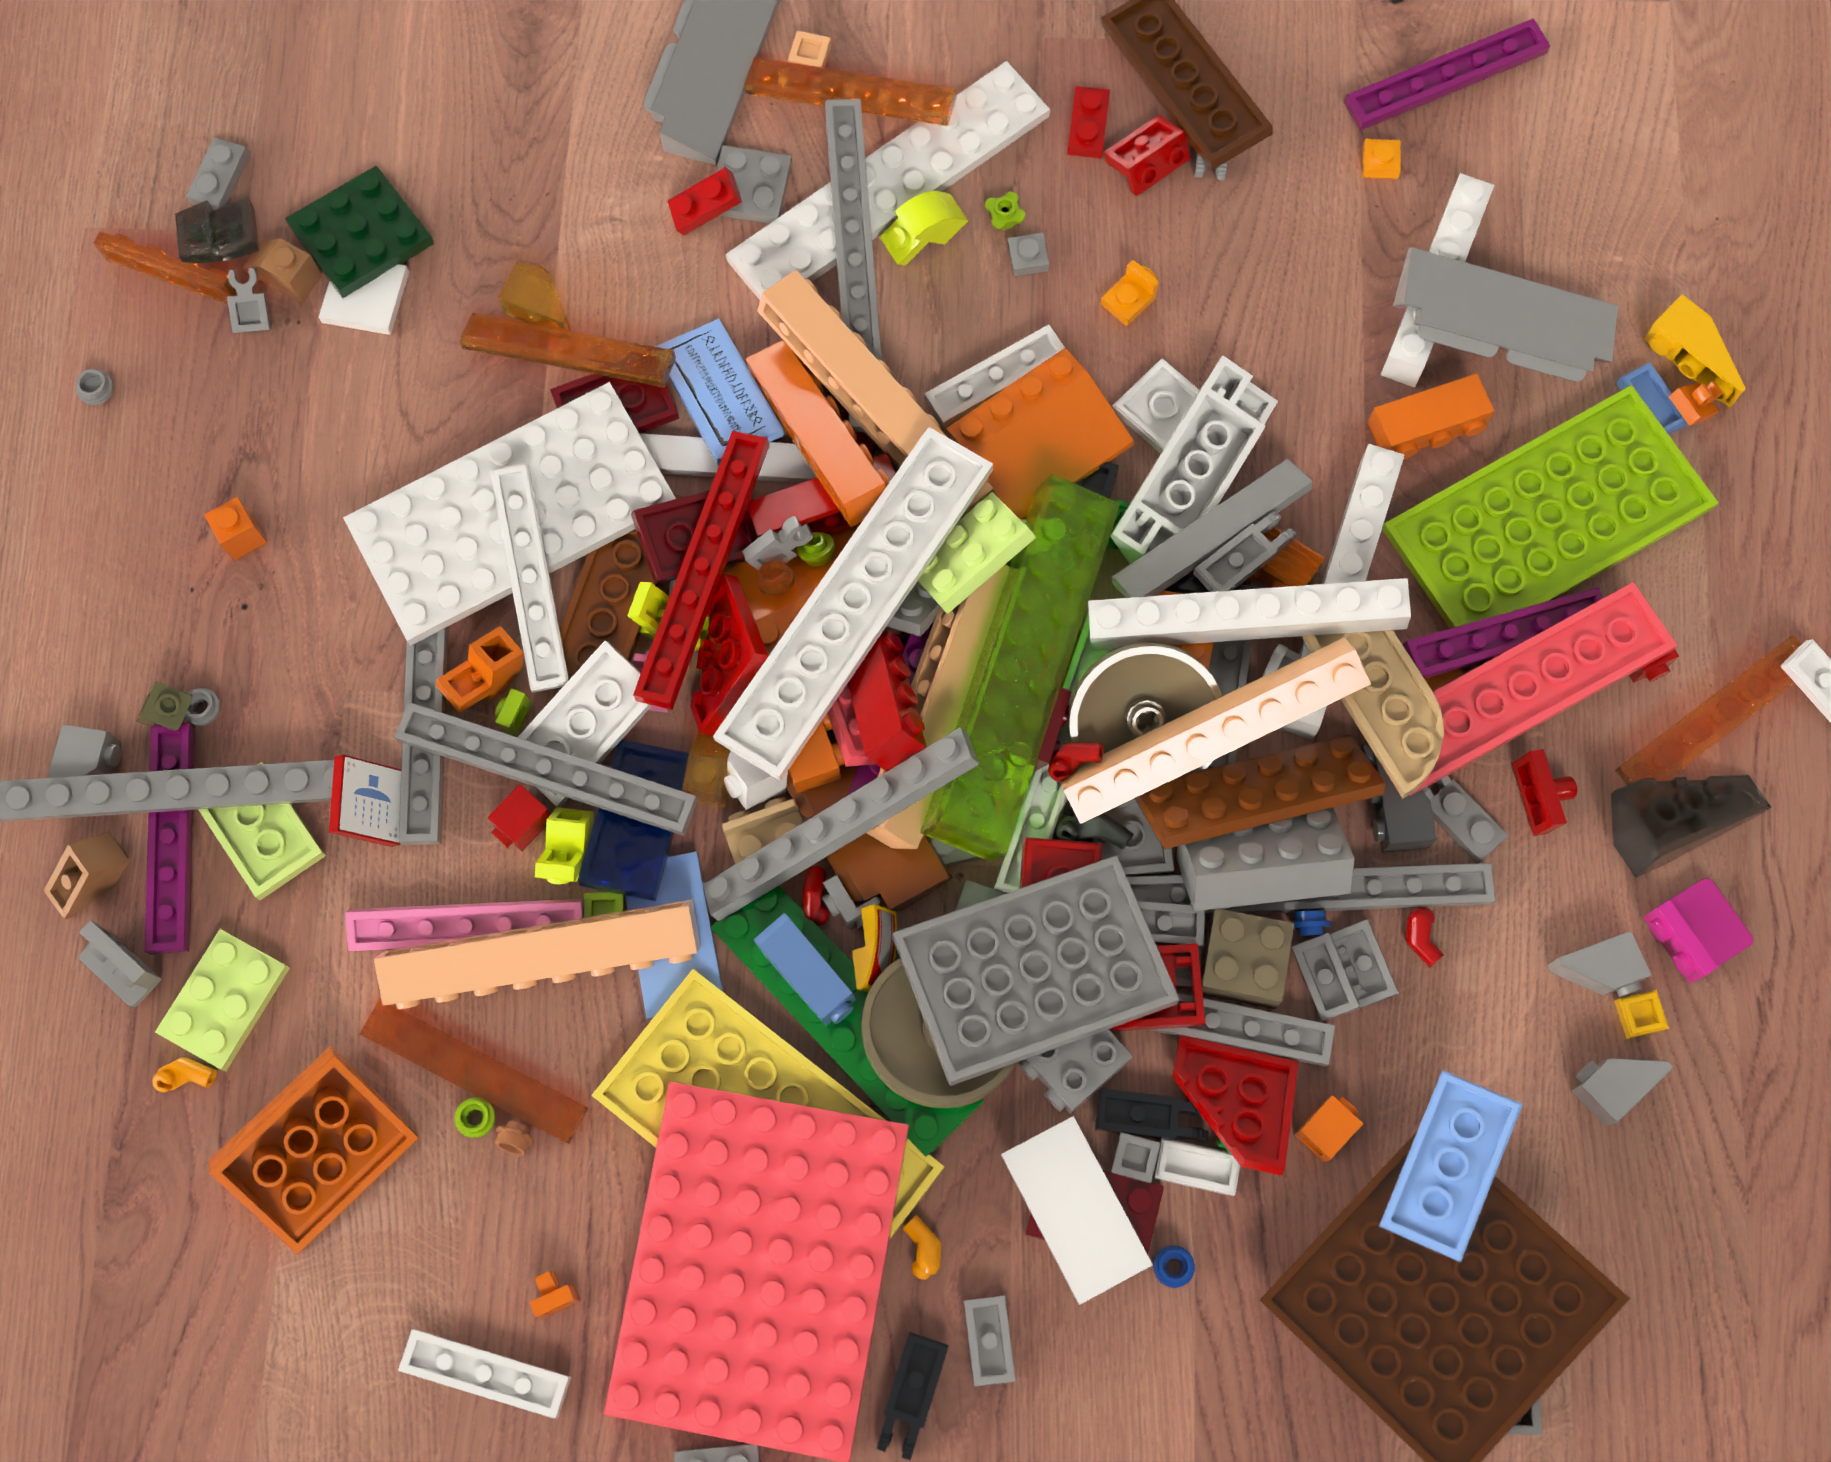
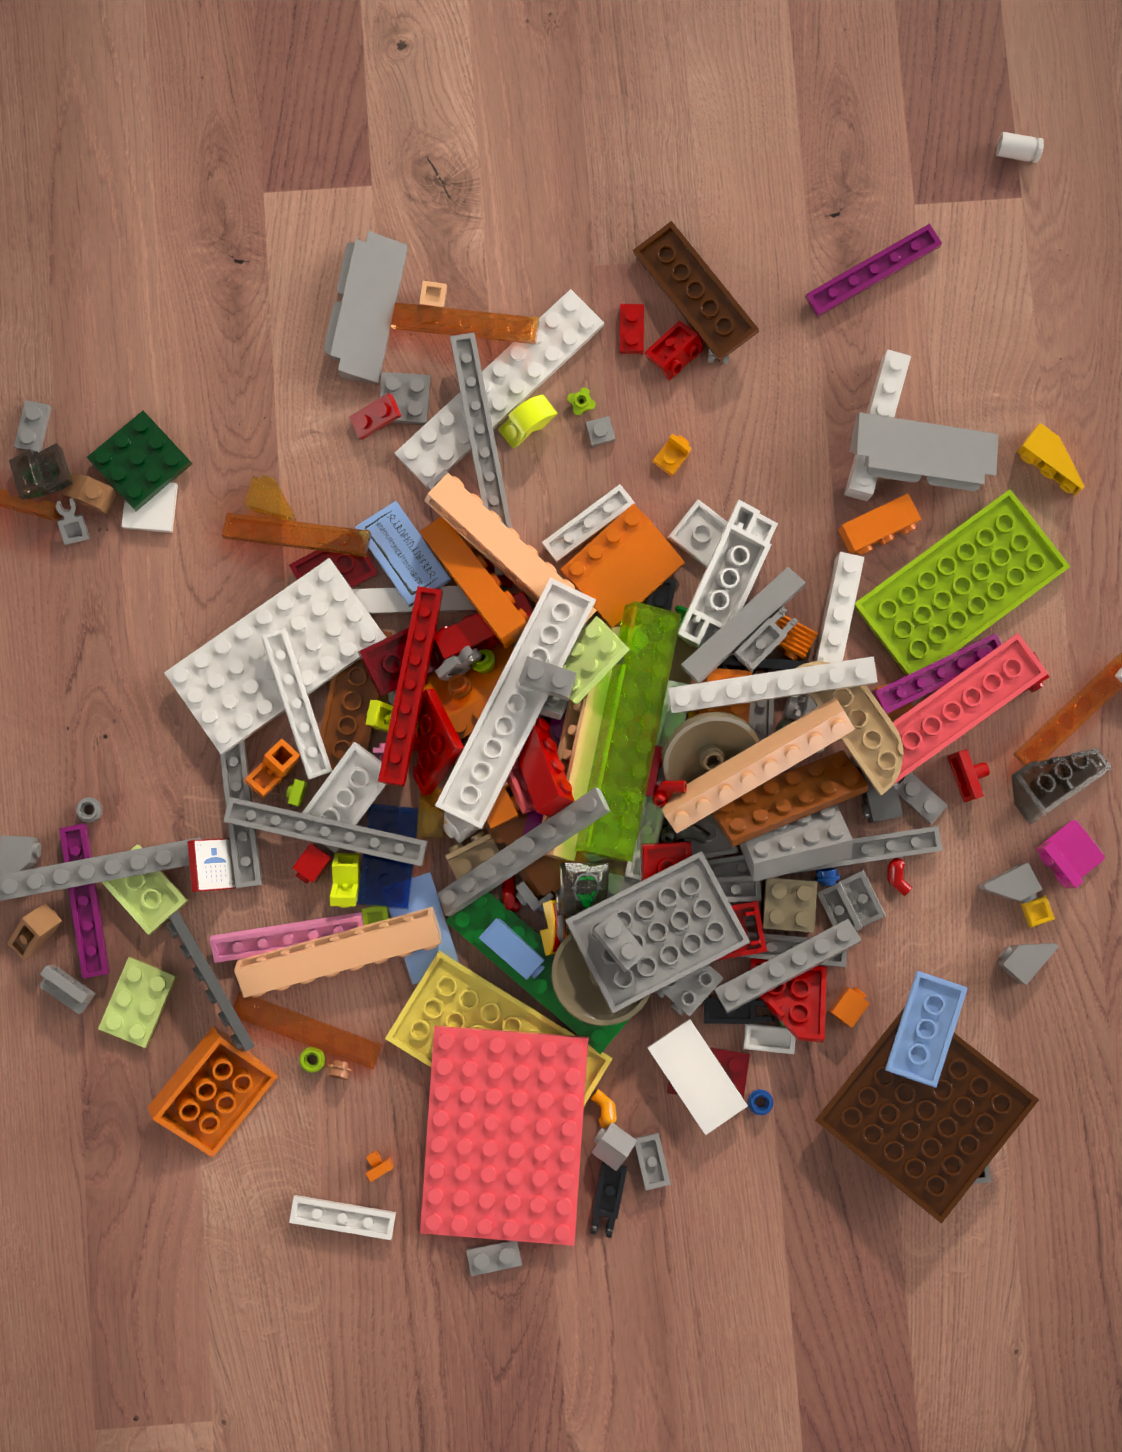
camera: 15 degrees left, 10 degrees up
olive bracket [136,681,192,731] -> none
light orange arm [152,1057,217,1093] -> none
orange brick [204,497,267,561] -> none
light grey plate [1111,1132,1160,1183] -> none
light orange plate [1362,139,1401,179] -> none
medium blue tile [1616,362,1688,435] -> none
orange tile [1668,381,1723,426] -> none
none -> dark grey wing [166,911,255,1052]
none -> light grey brick [519,656,577,701]
none -> clear smoke slope [556,862,609,916]
none -> light grey brick [591,1123,637,1171]
none -> light grey brick [592,912,647,973]
none -> light grey plate [714,919,862,1013]

